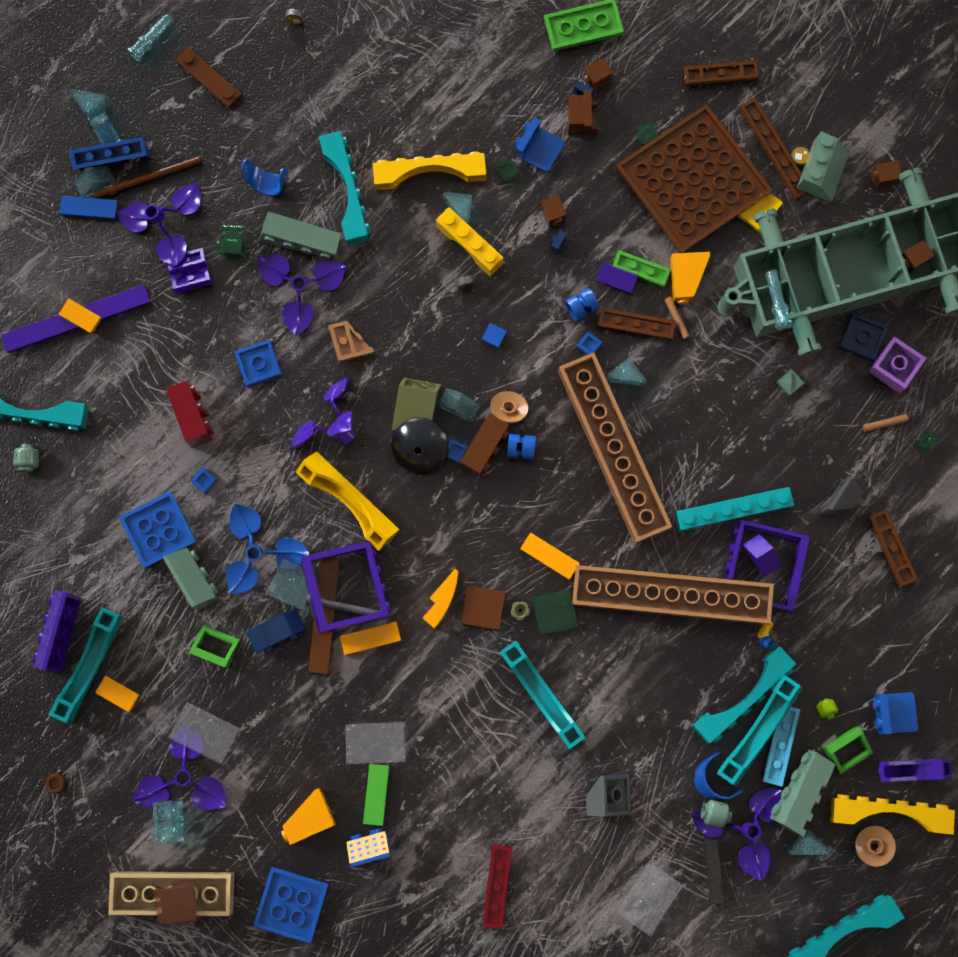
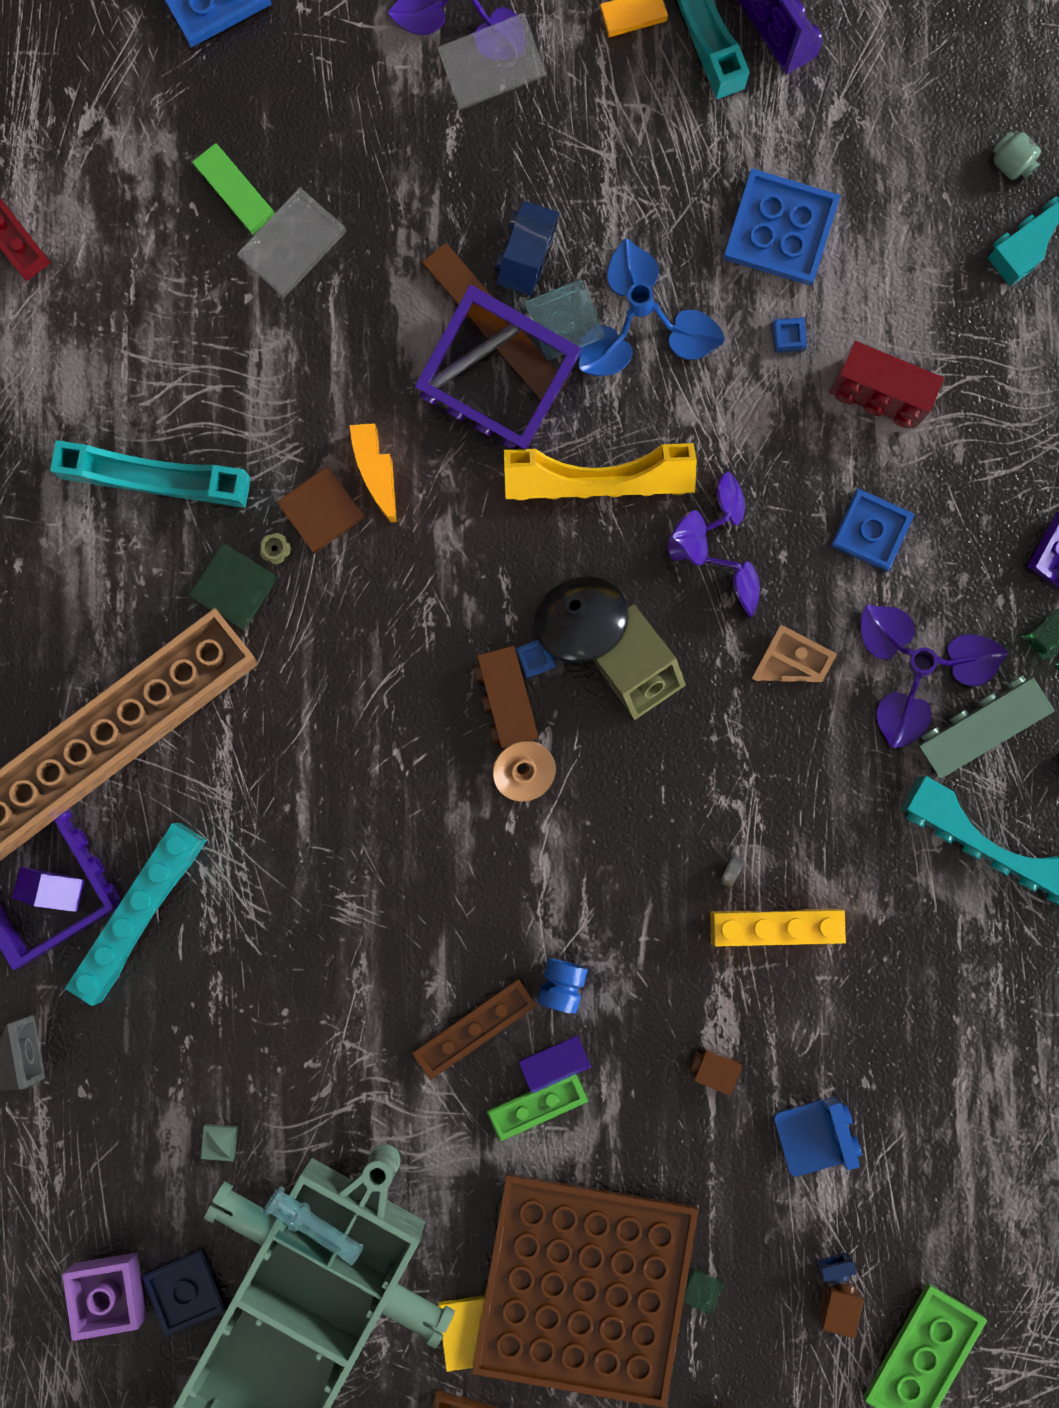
camera: 135 degrees right, 5 degrees up
sand green slope [163,547,219,611] -> none
bright green tile [189,625,240,668] -> none
light orange slope [281,788,336,845] -> none
light orange tile [340,622,401,655] -> none
slope [347,828,392,867] -> none
yellow arch [373,152,486,190] -> none
clear light blue slope [437,388,479,423] -> none
clear light blue slope [443,192,472,226] -> none
blue tile [481,323,507,348] -> none
clear green tile [495,158,520,184] -> none
blue wheel [507,433,536,461] -> none
light orange tile [520,533,579,580] -> none
dark blue plate [550,230,567,254] -> none
medium nougat brick [558,352,672,545] -> none
reddish brown plate [567,90,598,135] -> none
blue tile [576,331,603,355] -> none
clear light blue slope [606,358,646,387] -> none
medium nougat piece [665,297,690,339] -> none
light orange slope [670,252,710,305] -> none
medium nougat piece [863,414,908,432] -> none

